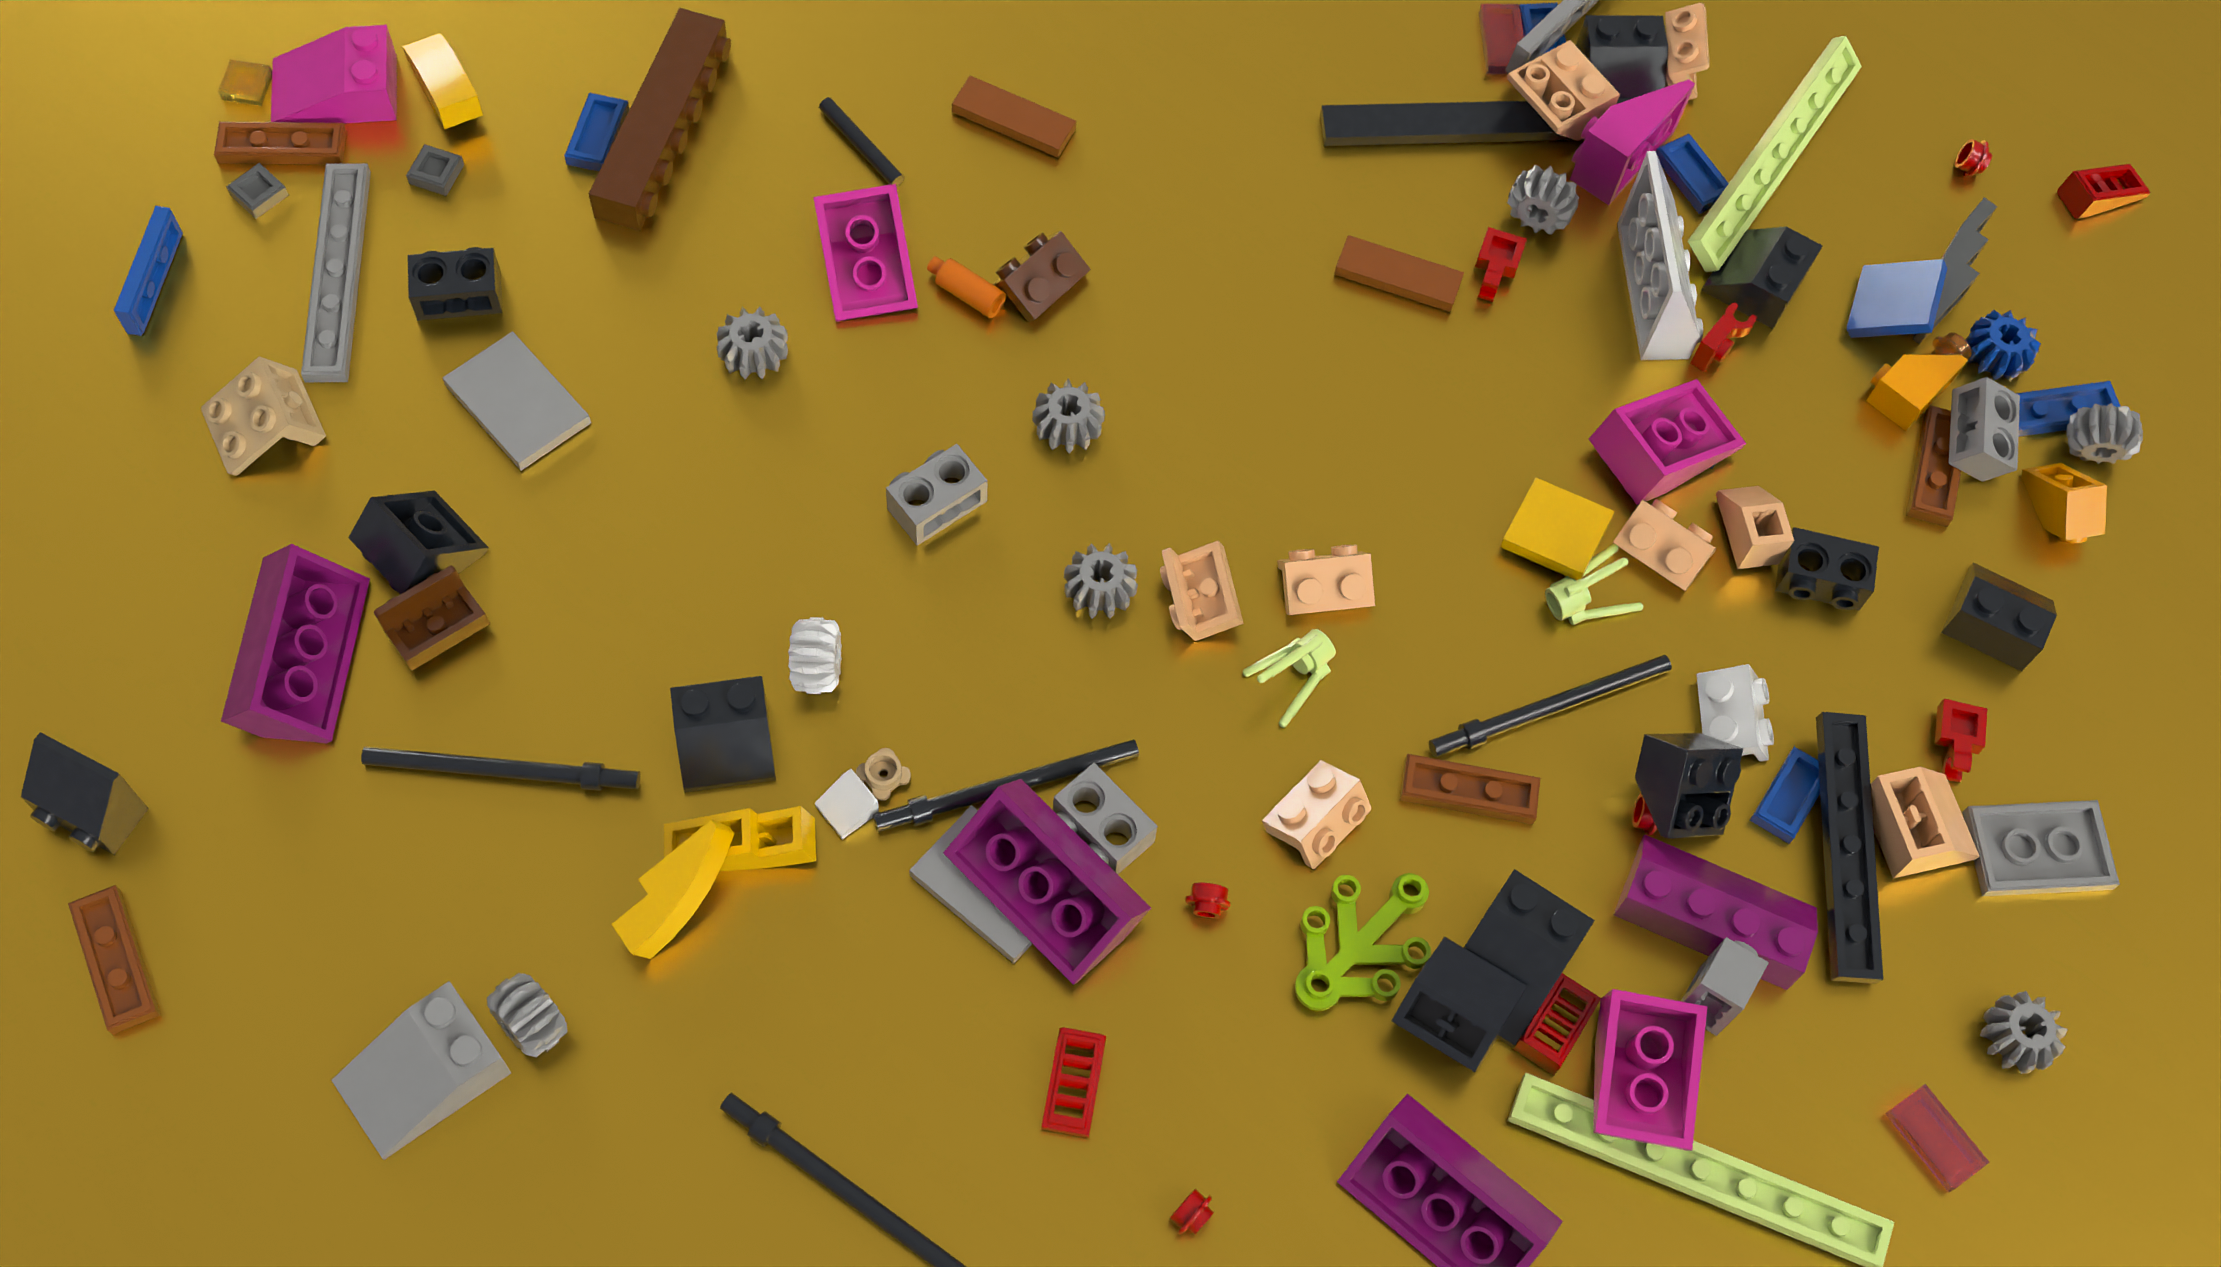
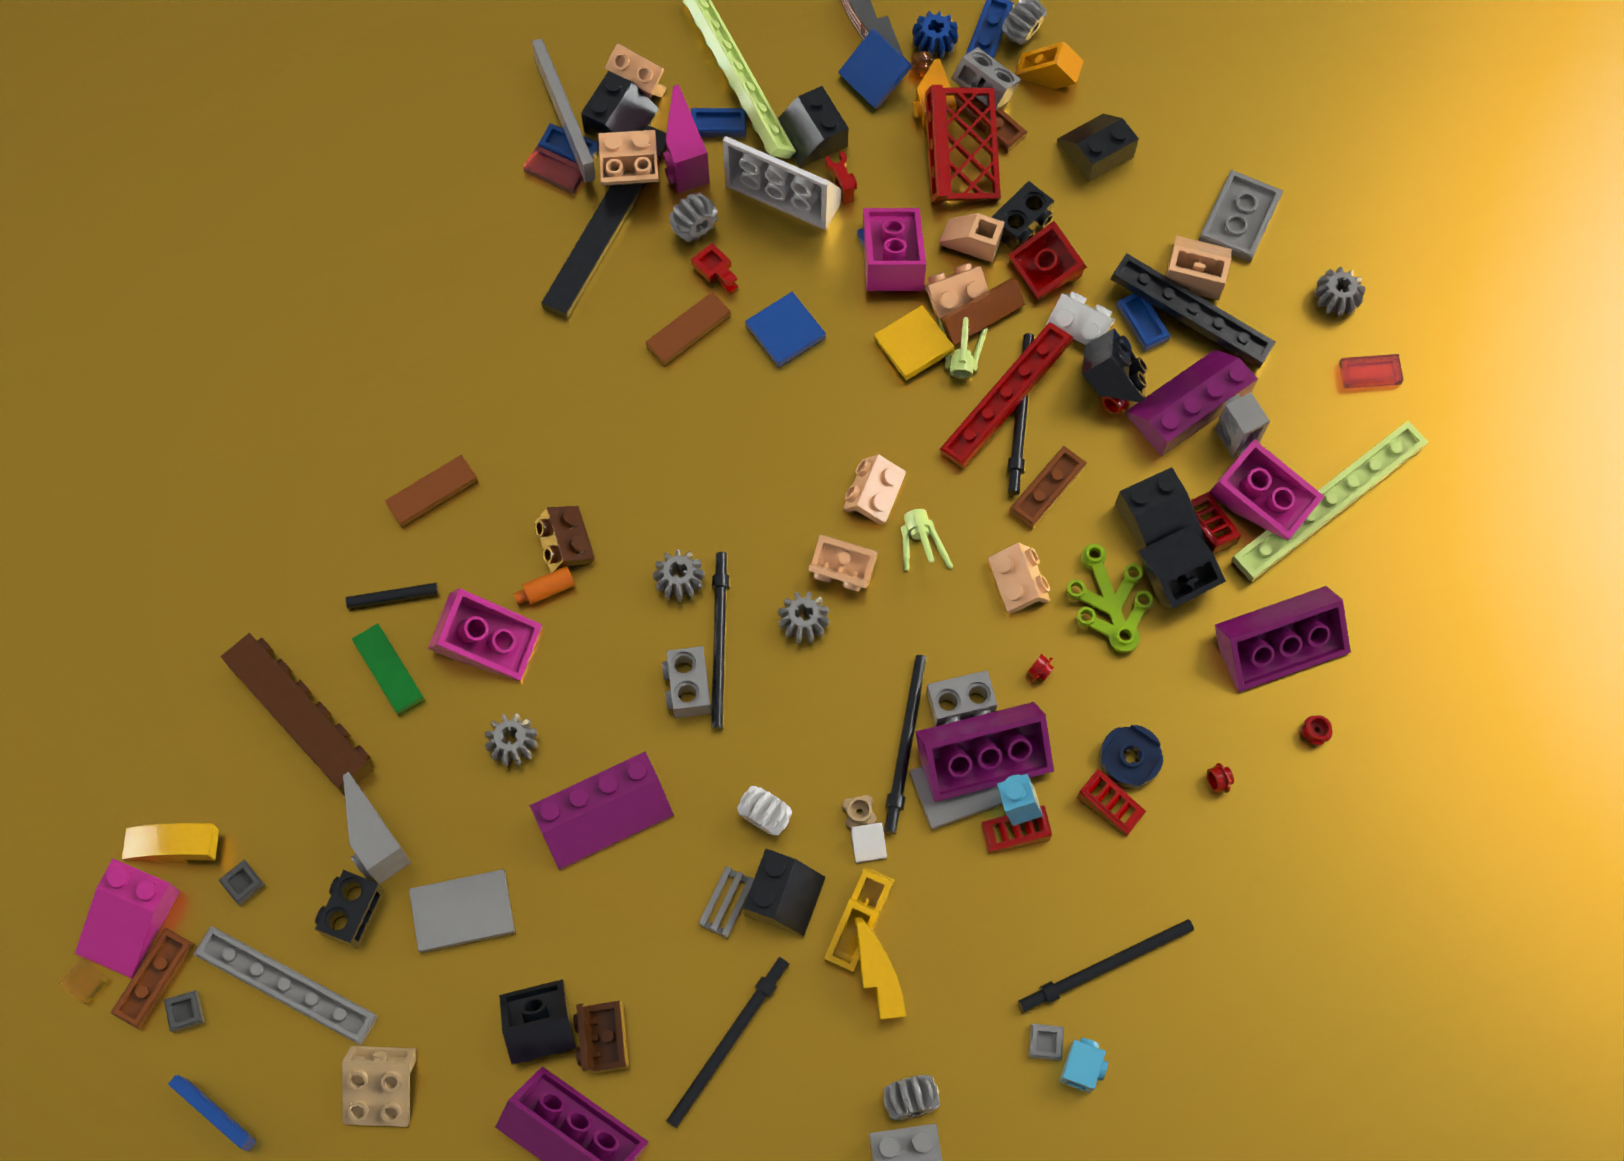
camera: 55 degrees left, 5 degrees up
blue tile [564,92,630,171] -> none
red plate [1935,698,1988,783] -> none
none -> light grey slope [343,772,411,885]
none -> green tile [352,623,425,715]
none -> magenta slope [529,752,674,870]
none -> light grey tile [699,866,754,939]
none -> black bar [711,552,730,730]
none -> blue tile [745,291,826,368]
none -> red fence [925,85,1001,203]
none -> dark orange tile [940,278,1026,345]
none -> red tile [940,322,1073,469]
none -> red slope [981,805,1052,853]
none -> medium azure brick [997,774,1043,826]
none -> red slope [1008,221,1087,300]
none -> light grey tile [1028,1024,1064,1061]
none -> medium azure brick [1059,1038,1109,1093]
none -> dark blue plate [1099,725,1163,789]

